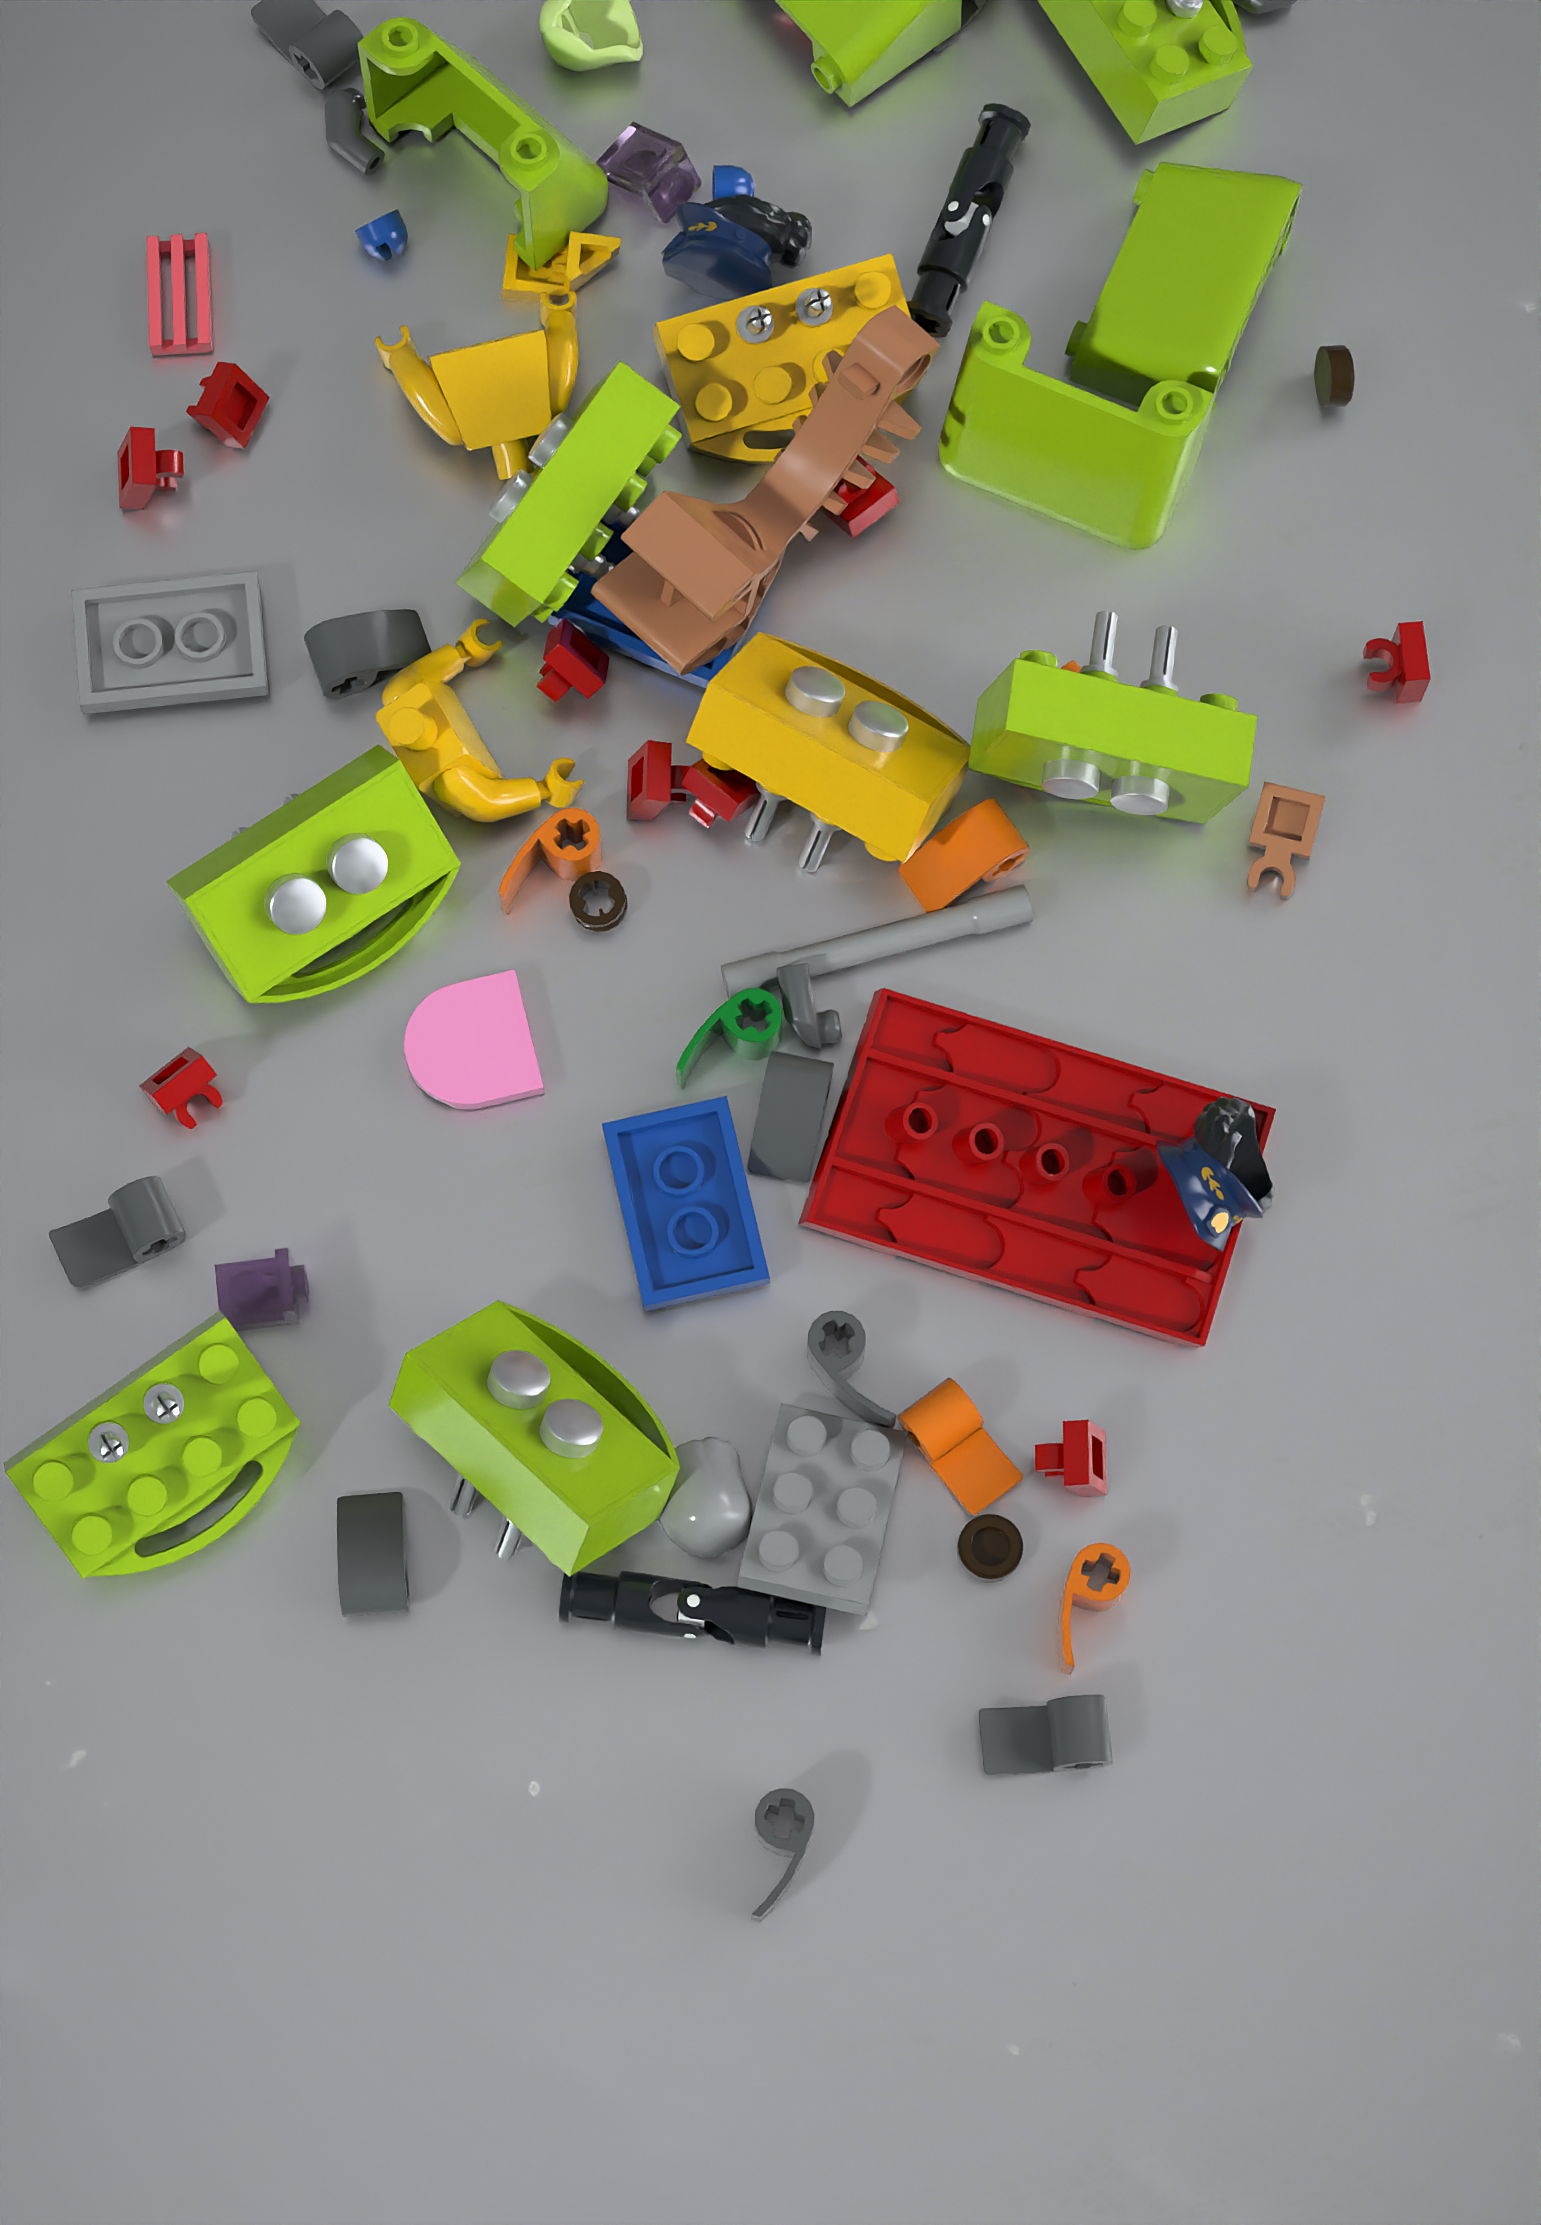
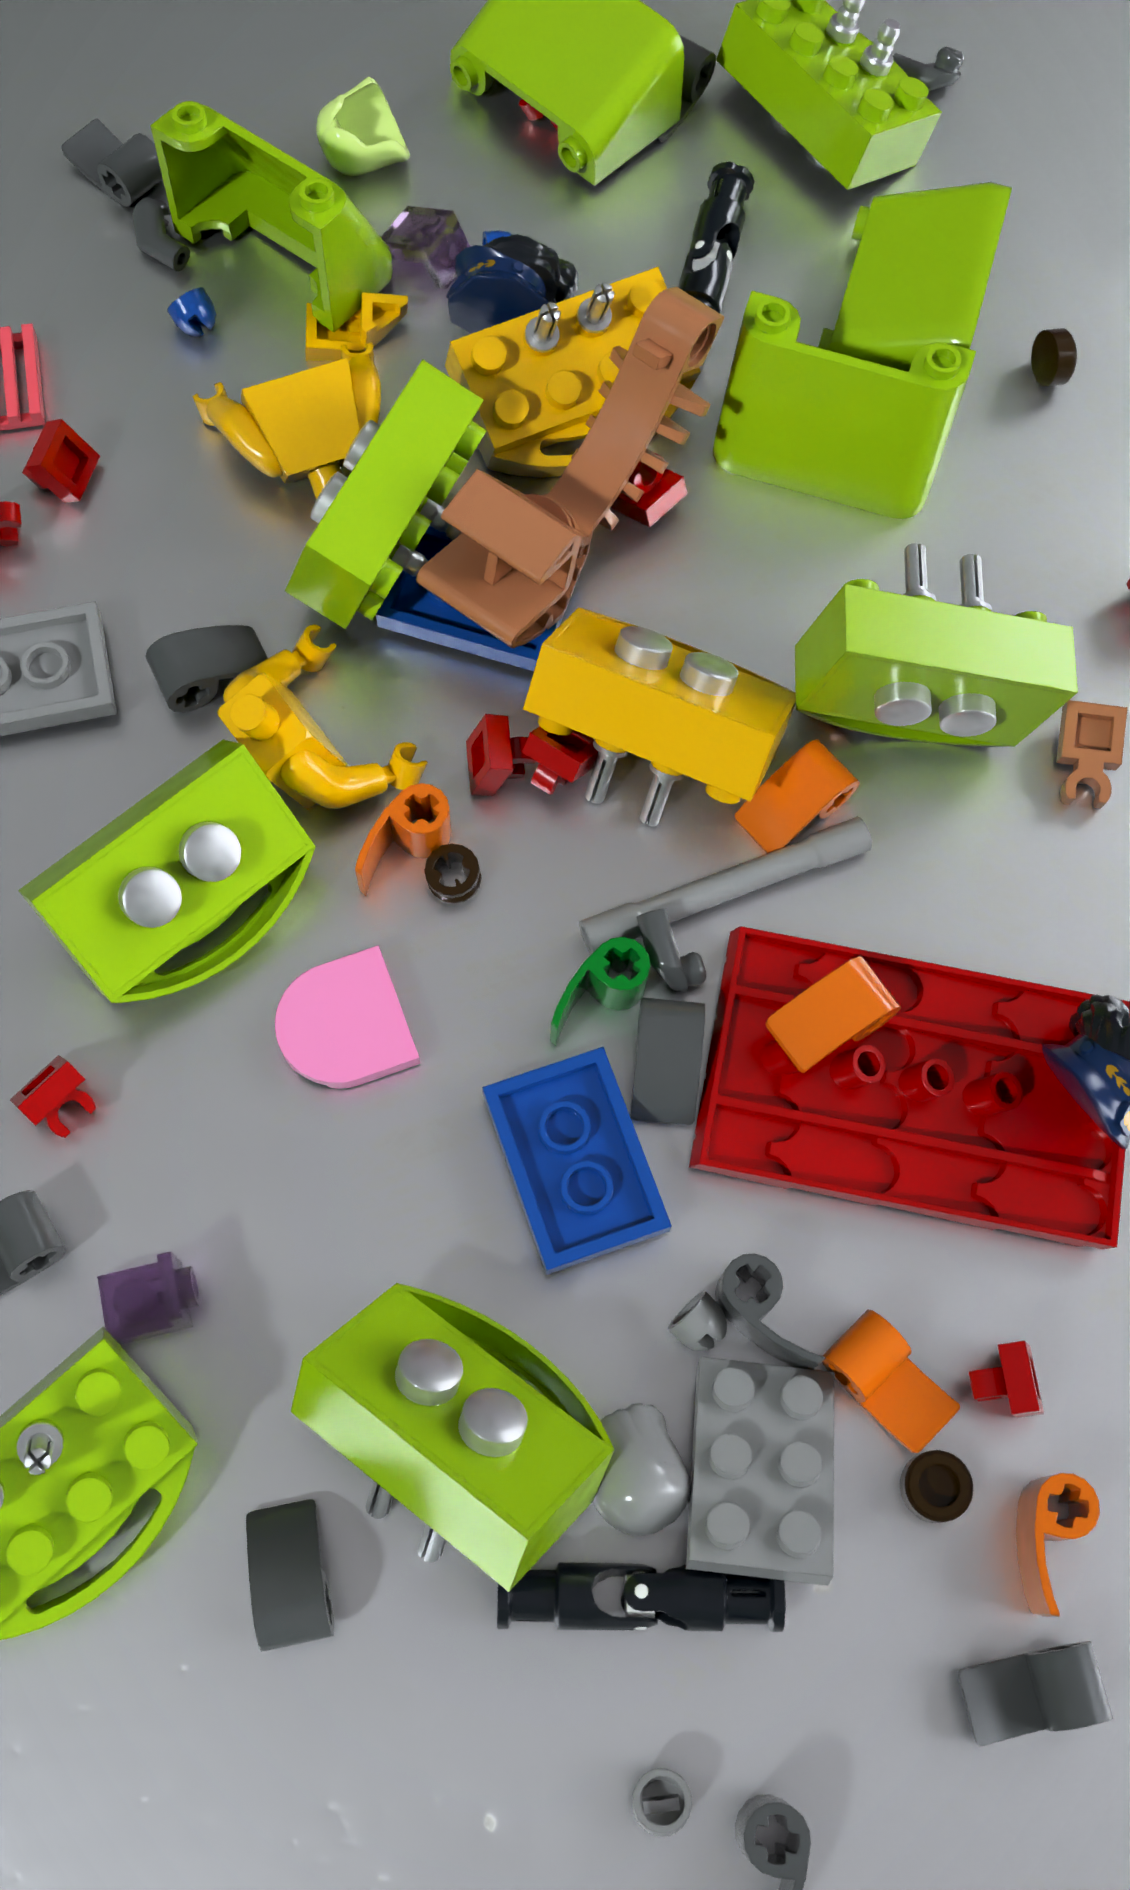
camera: 10 degrees left, 5 degrees down
red tile [536,617,610,702] -> none
none -> light grey hinge [632,1768,692,1837]
none -> light grey hinge [668,1291,727,1351]
none -> orange panel [766,956,901,1073]

